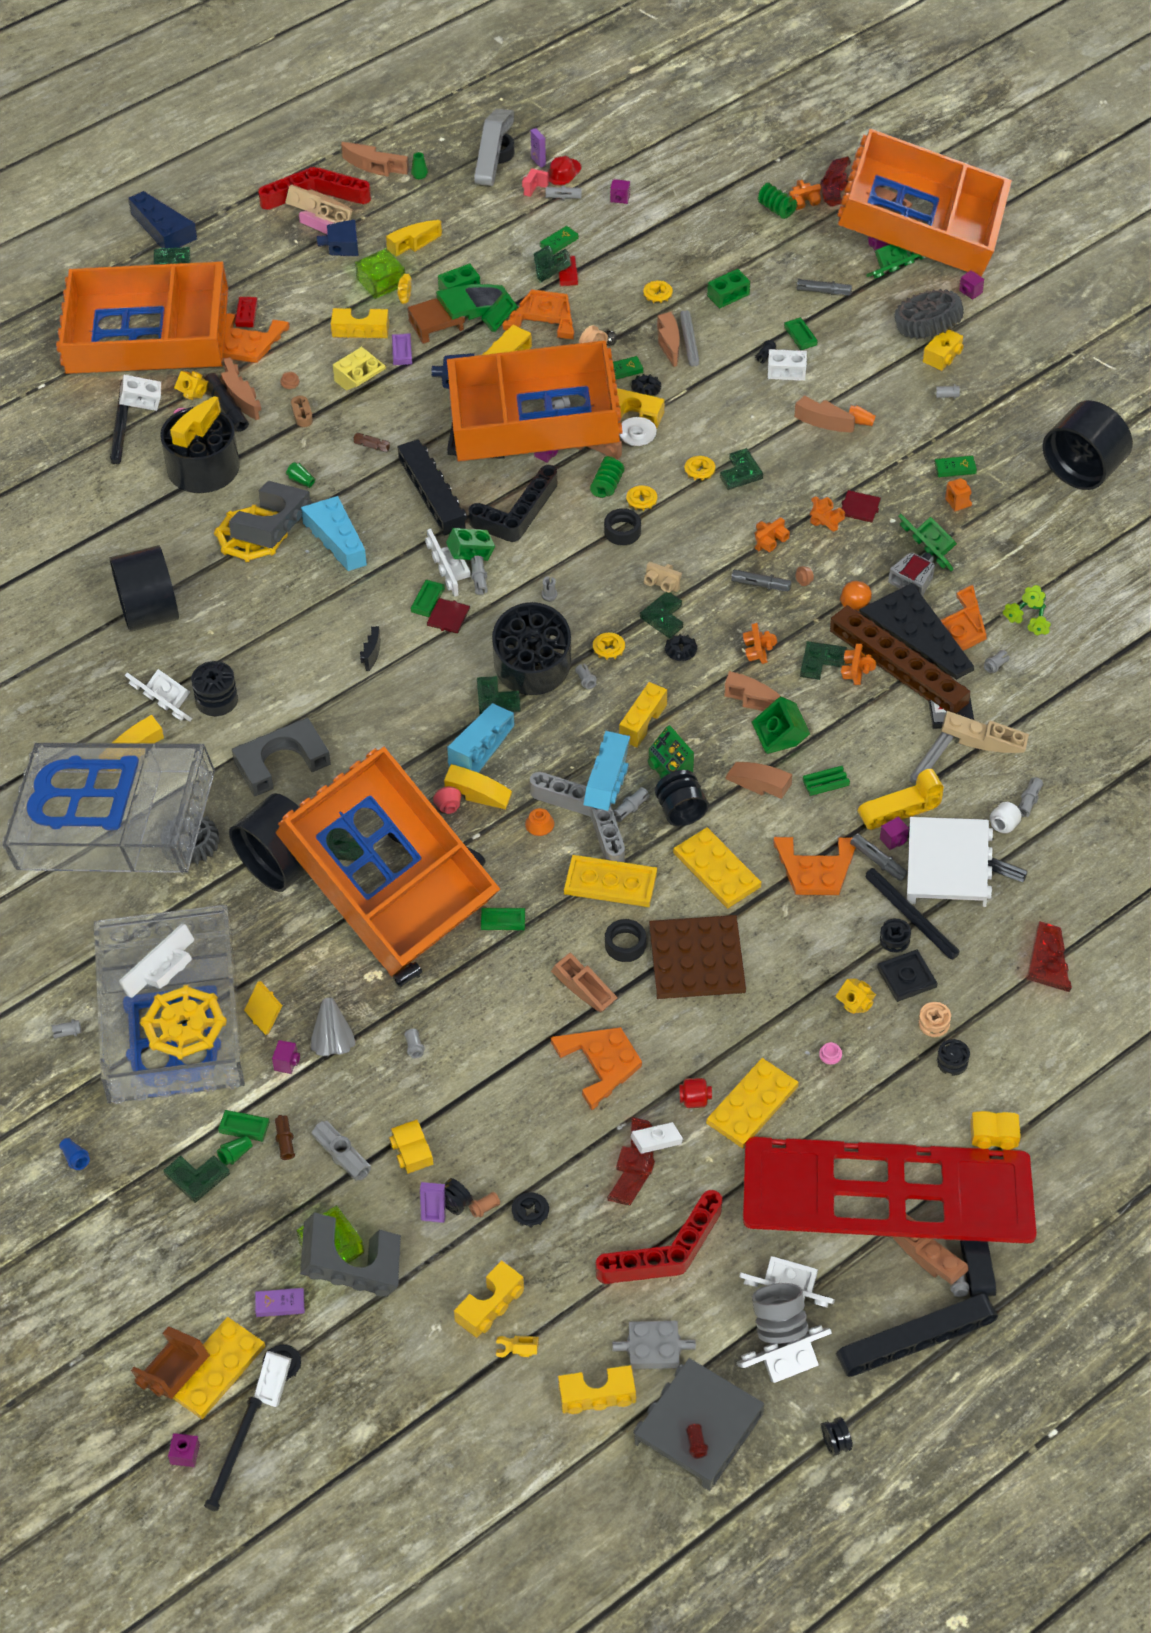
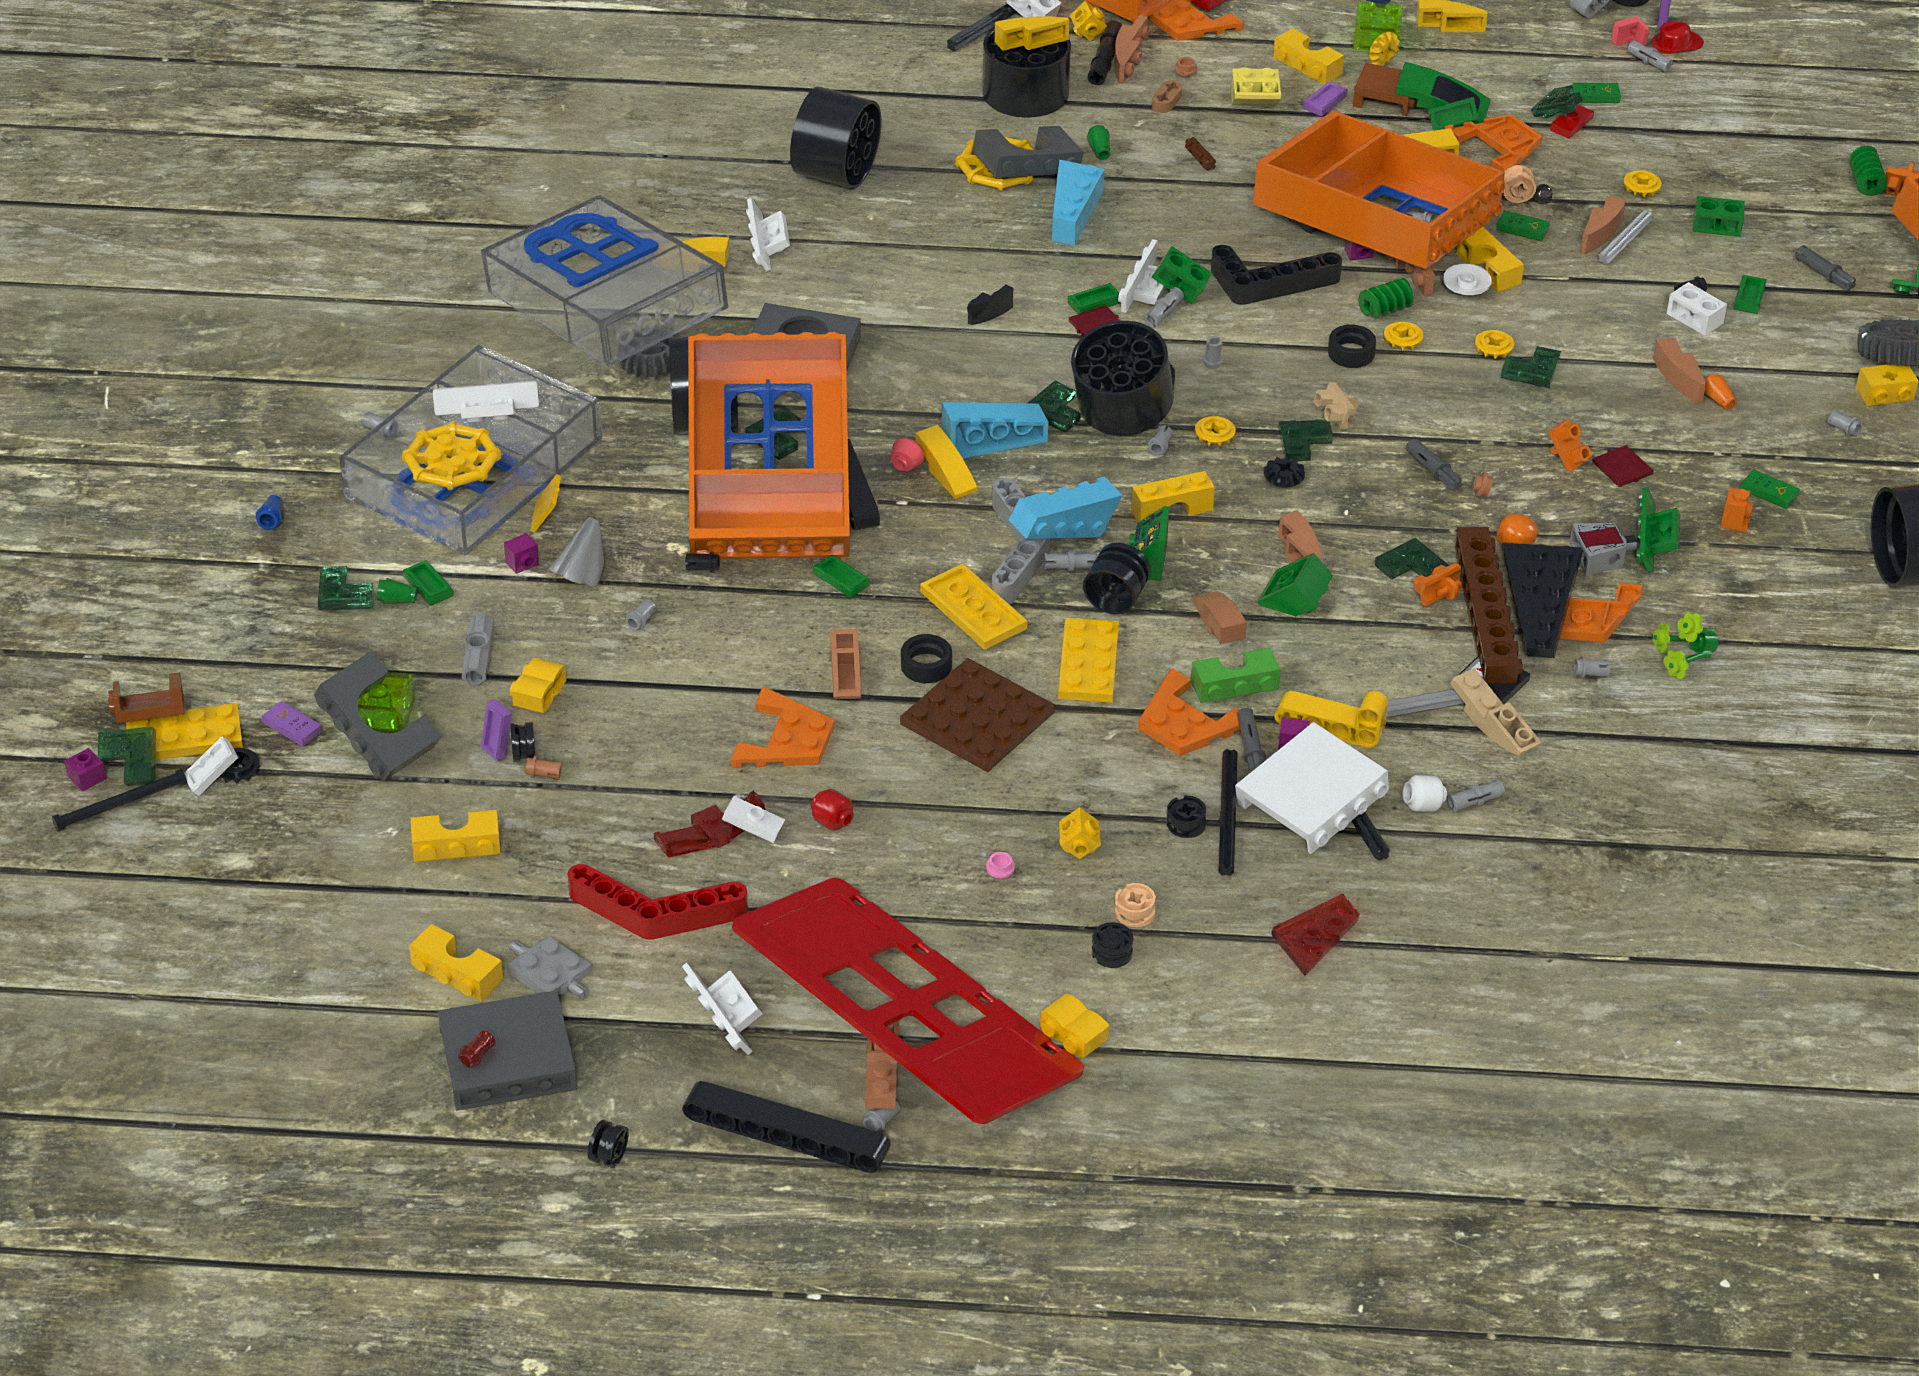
camera: 40 degrees right, 10 degrees down
black wheel [191,661,238,717] -> none
reddish brown axle [275,1115,295,1160] -> none
black brick [397,439,467,536] -> none
green brick [437,263,480,291] -> none
yellow plate [496,1336,539,1357] -> none
black gear [512,1192,549,1228] -> none
orange cone [525,808,554,836] -> none
magenta plate [610,179,630,204] -> none
black gear [631,373,661,396] -> none
yellow plate [706,1058,799,1148] -> none
white bracket [736,1325,832,1383] -> none
orange hips [743,623,777,664] -> none
light grey wheel [752,1283,808,1343] -> none
orange hips [754,517,790,553] -> none
green tile [802,766,850,796] -> none
black tile [877,949,938,1002] -> none
black beam [960,1240,996,1298] -> none
none -> clear green plate [97,727,156,786]
none -> bright green arch [1191,648,1281,703]

